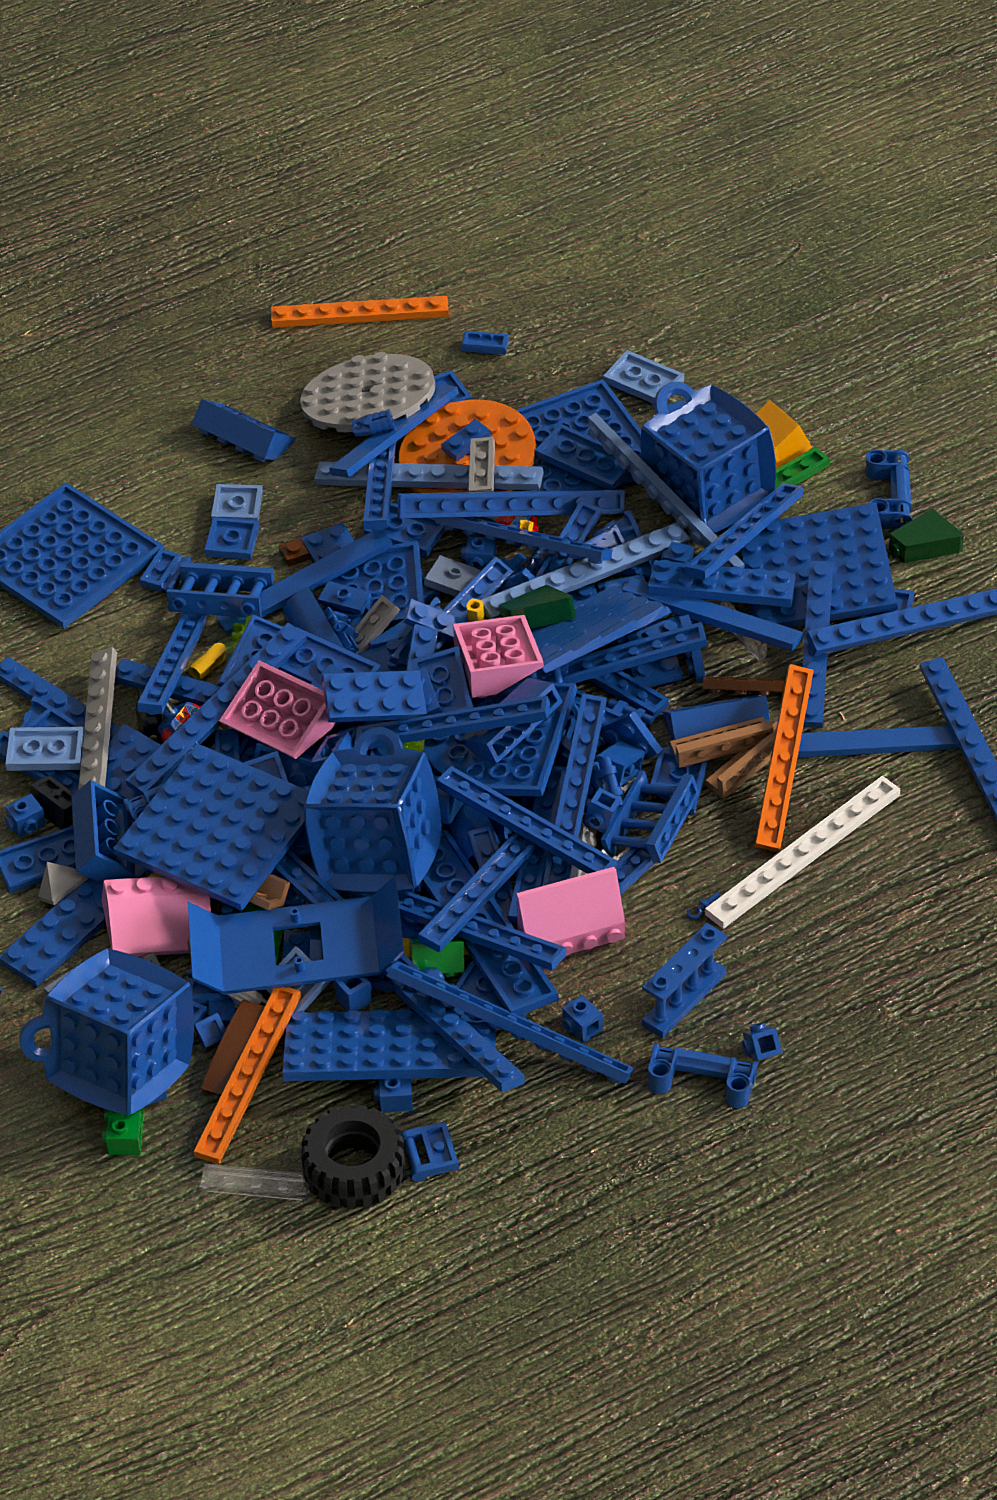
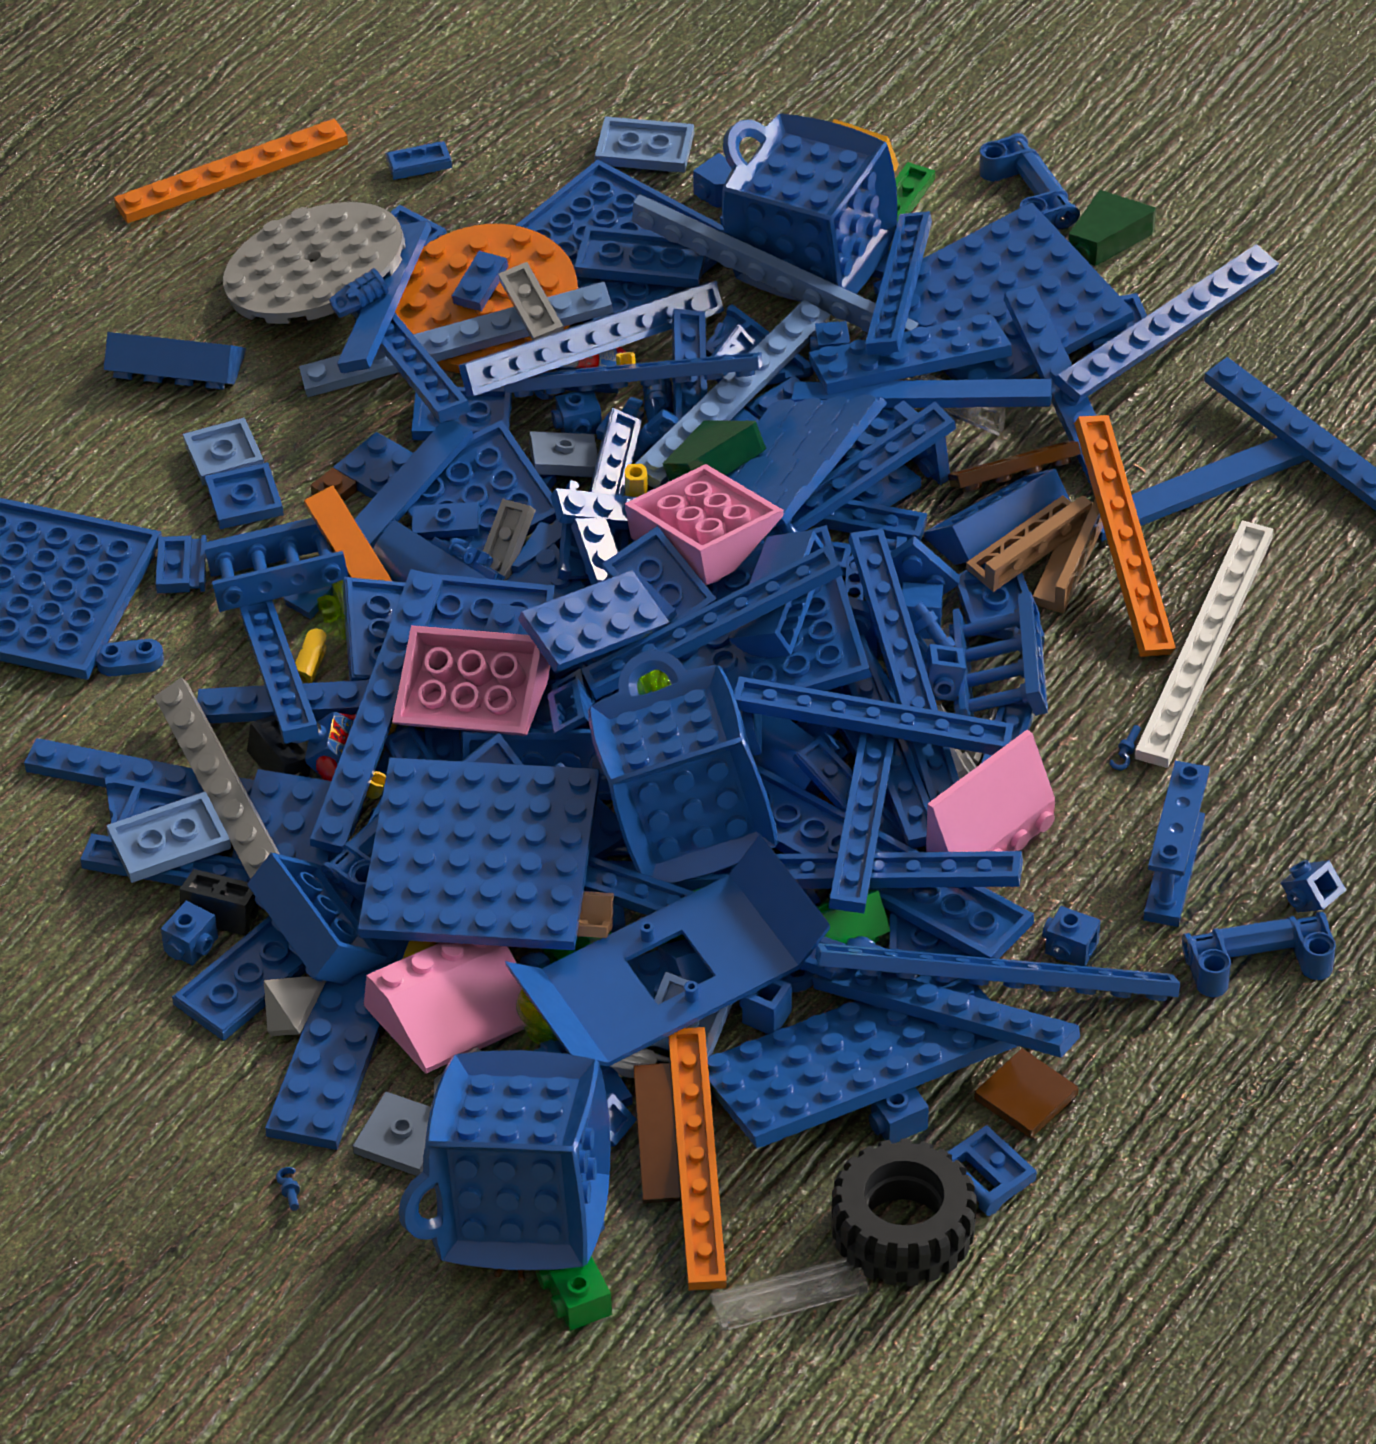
camera: 25 degrees left, 0 degrees up
none -> blue plate [96,639,164,676]
none -> orange tile [304,485,392,581]
none -> reddish brown tile [974,1048,1079,1139]

